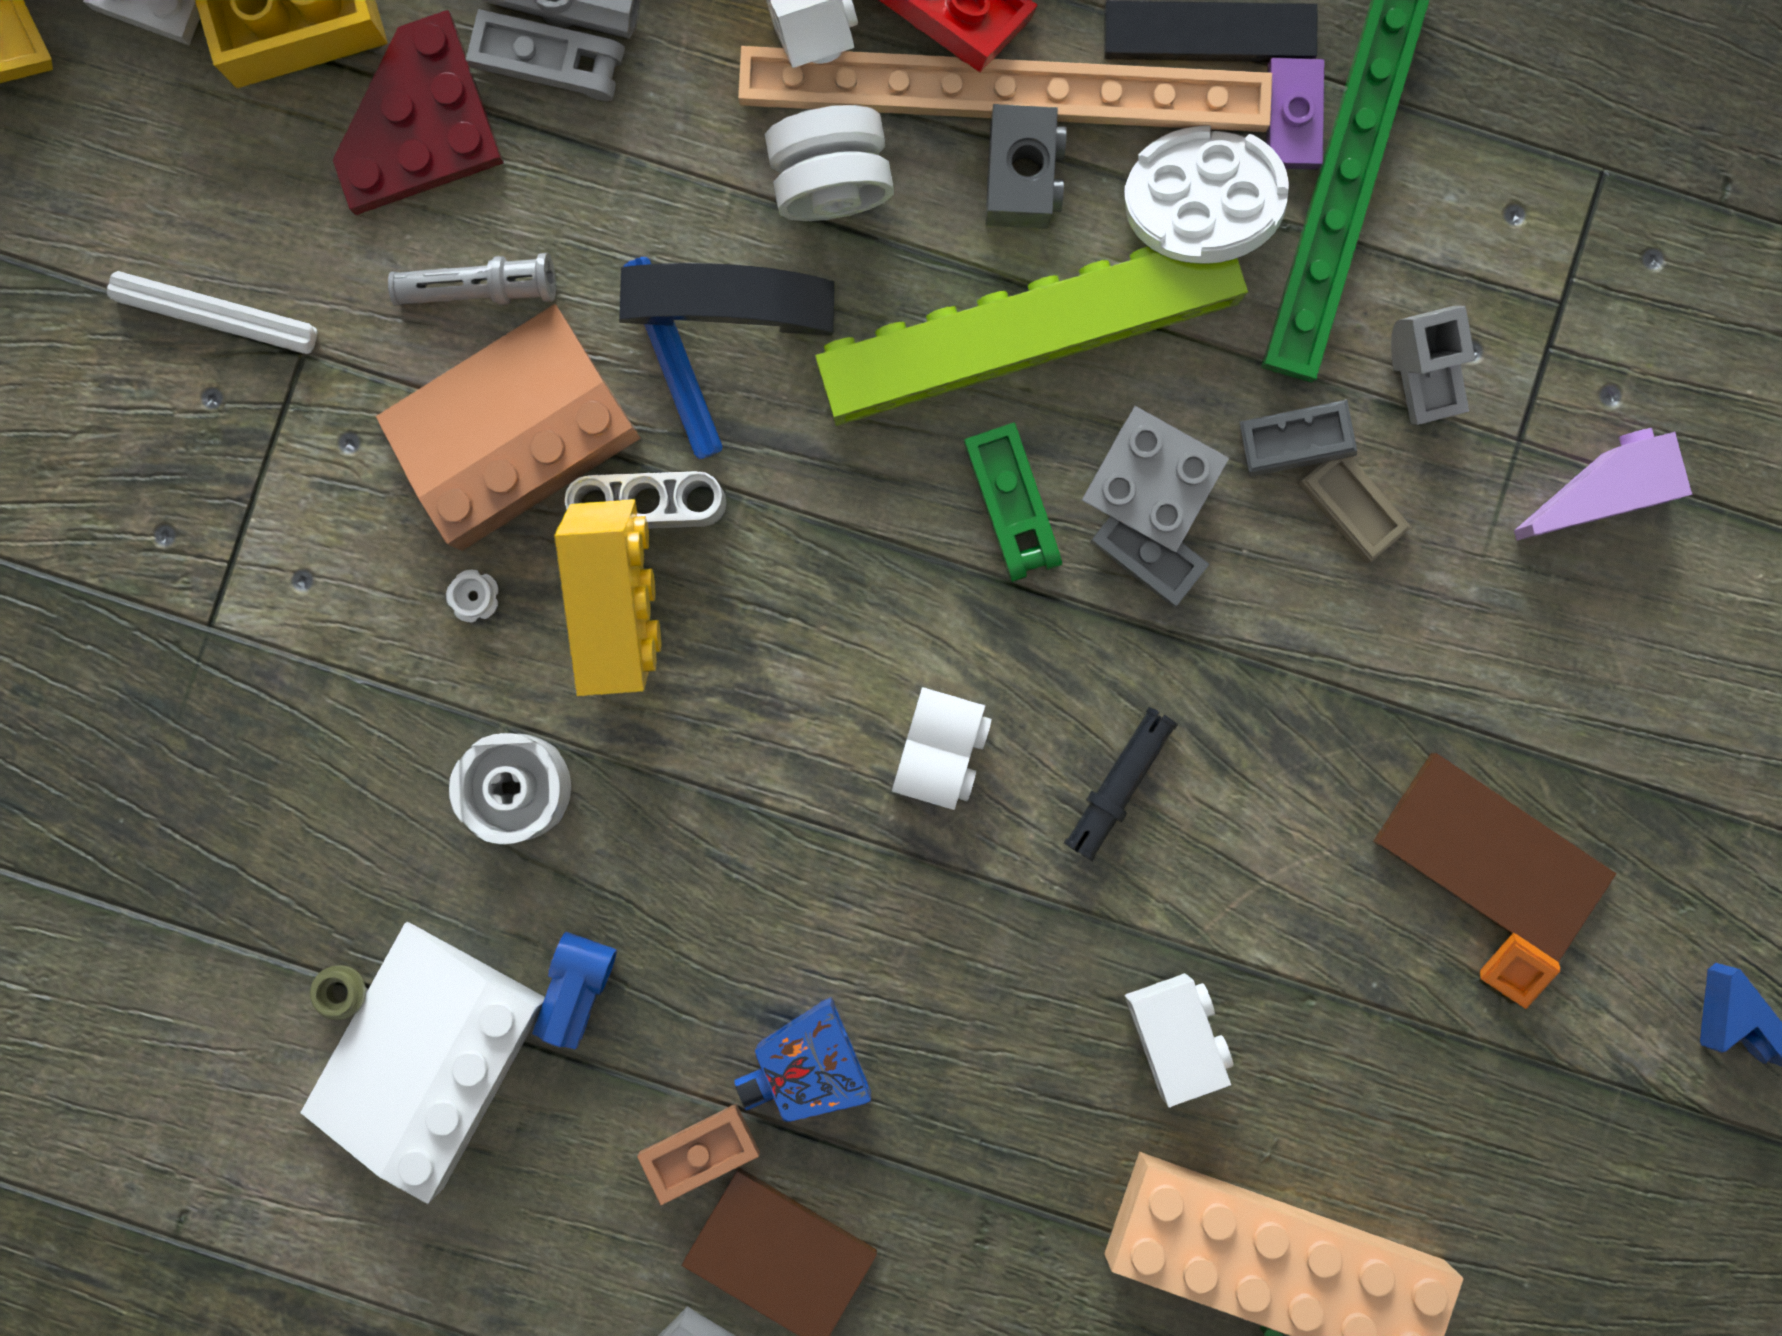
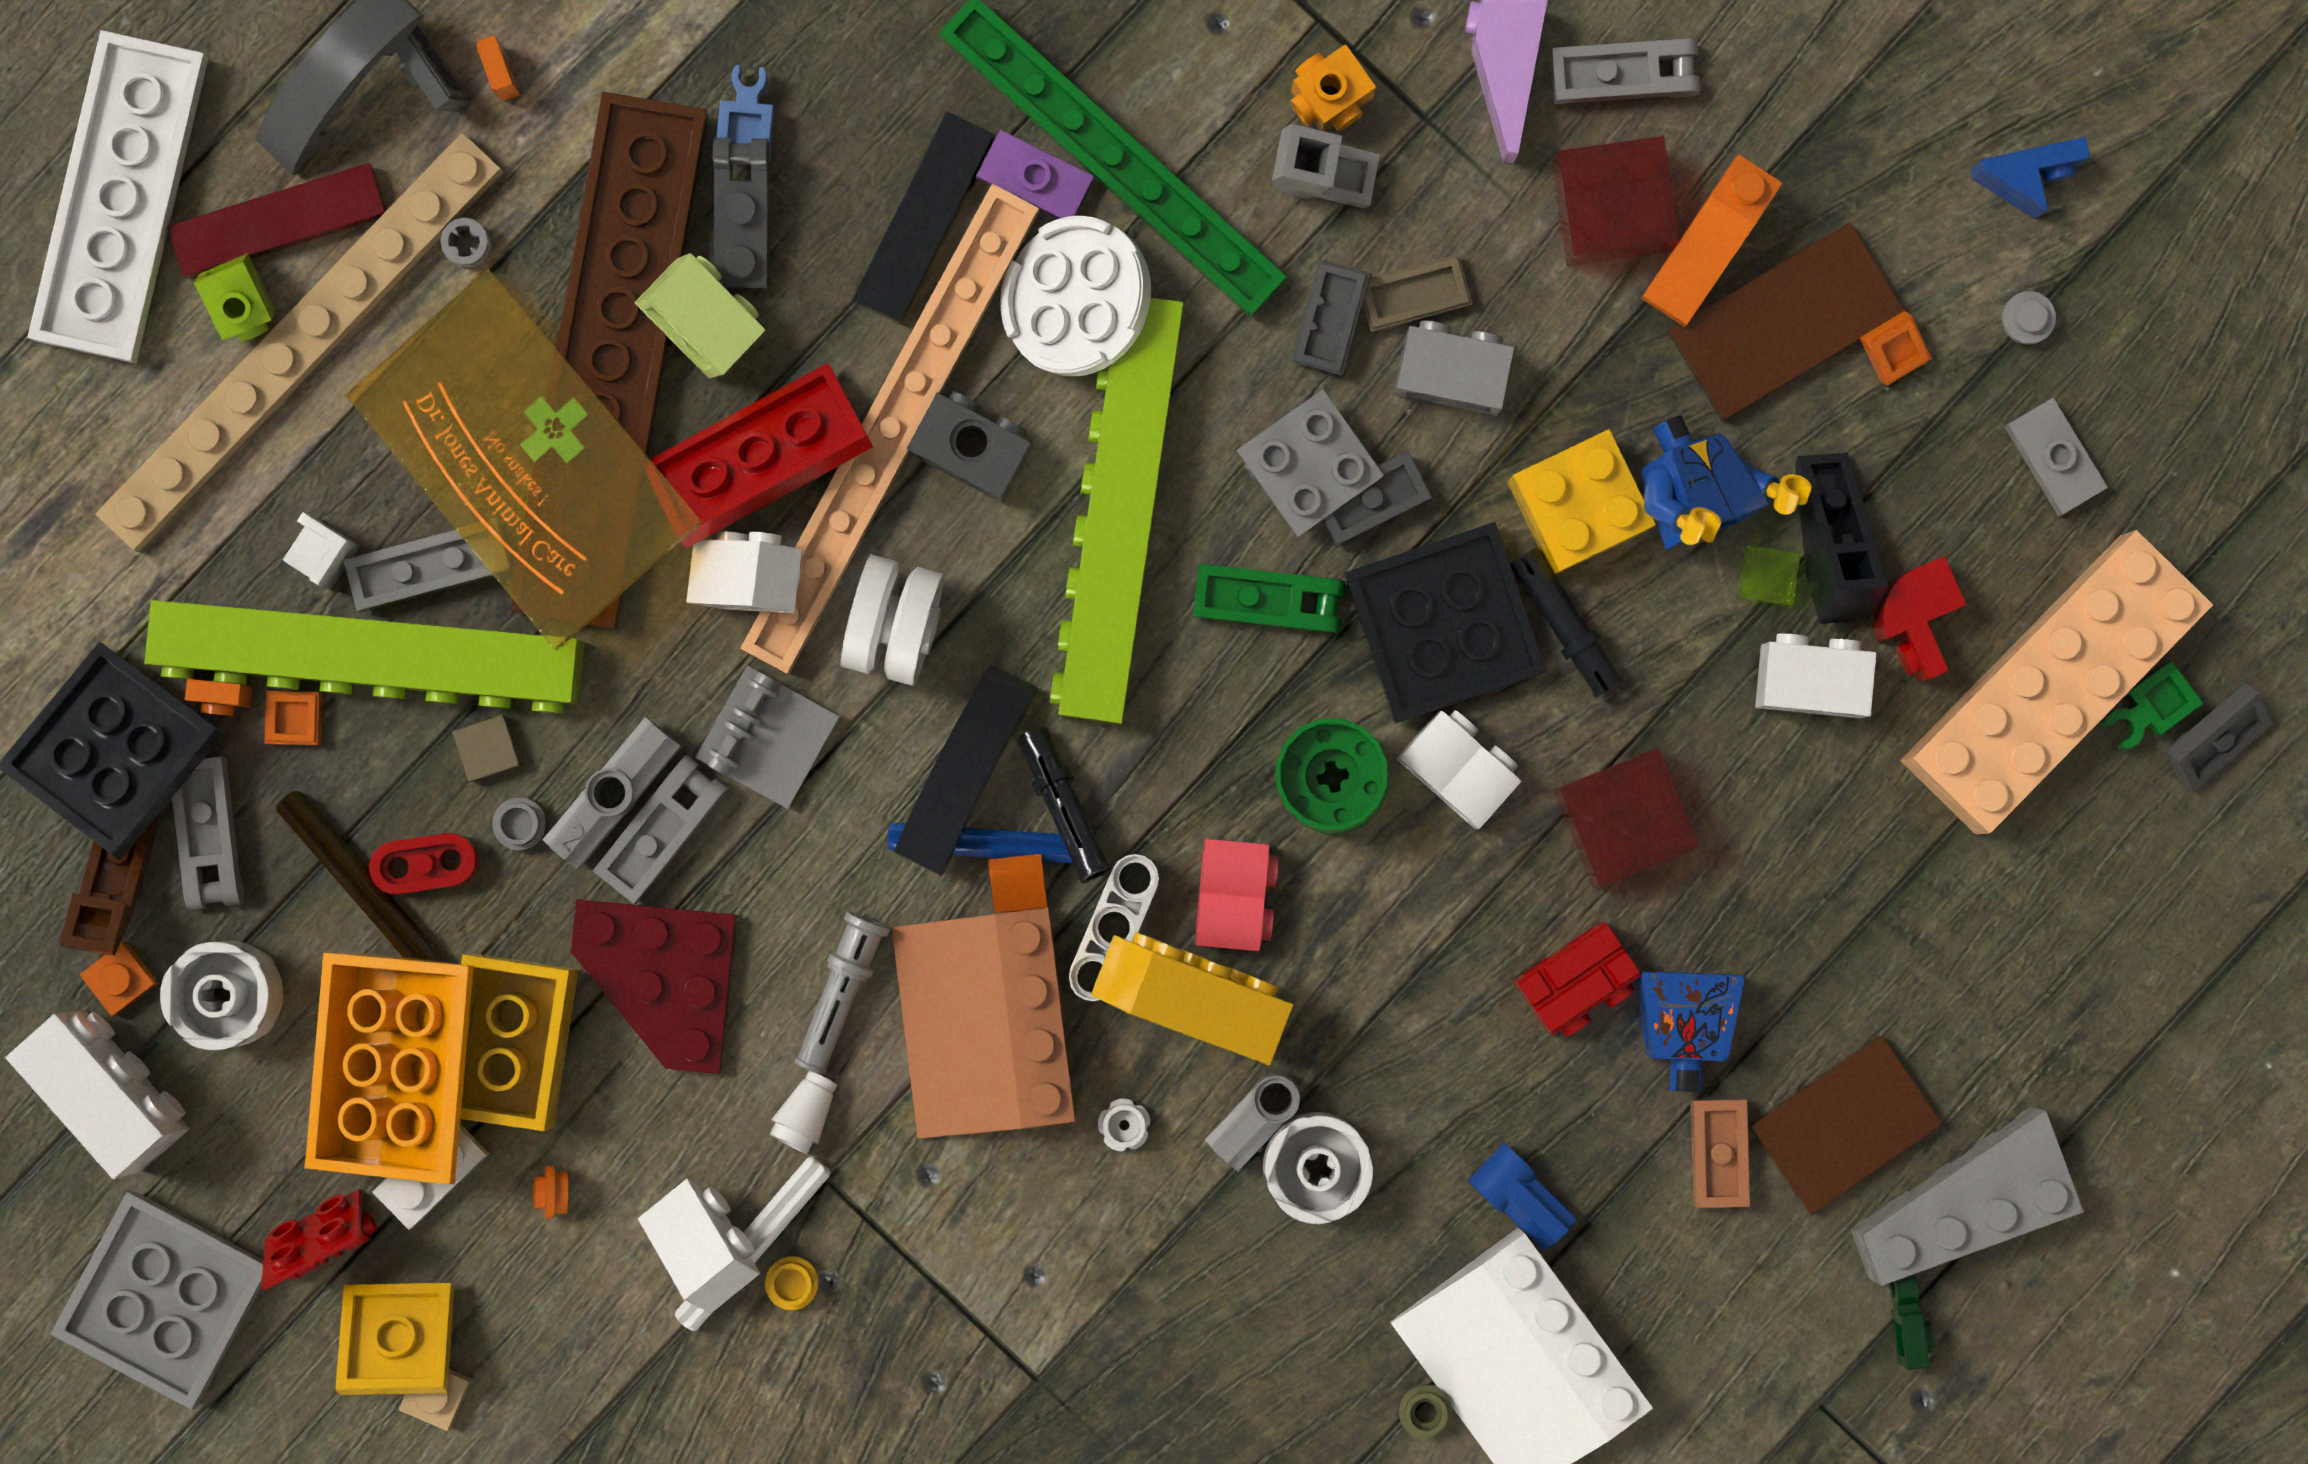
camera: 70 degrees left, 0 degrees up
none -> orange plate [532,1166,568,1219]
none -> white brick [638,1179,760,1313]
none -> light grey hinge [695,665,840,809]
none -> yellow plate [765,1256,819,1310]
none -> white cone [769,1070,837,1154]
none -> orange tile [988,854,1047,913]
none -> black pin [1016,726,1112,884]
none -> coral brick [1195,838,1278,951]
none -> light grey piece [1204,1071,1300,1172]
none -> green wheel [1276,718,1389,834]
none -> light orange brick [1290,44,1376,132]
none -> black plate [1343,522,1547,724]
none -> light grey brick [1394,321,1514,416]
none -> yellow brick [1507,429,1656,575]
none -> red brick [1513,922,1641,1037]
none -> light grey plate [1550,38,1701,104]
none -> clear red brick [1551,136,1679,266]
none -> clear red brick [1552,748,1699,887]
none -> orange slope [1641,154,1782,328]
none -> blue torso [1641,415,1812,550]
none -> clear neon green tile [1737,545,1801,607]
none -> black slope [1795,453,1888,624]
none -> red brick [1873,556,1966,682]
none -> light grey plate [2001,291,2056,345]
none -> light grey plate [2004,398,2108,516]

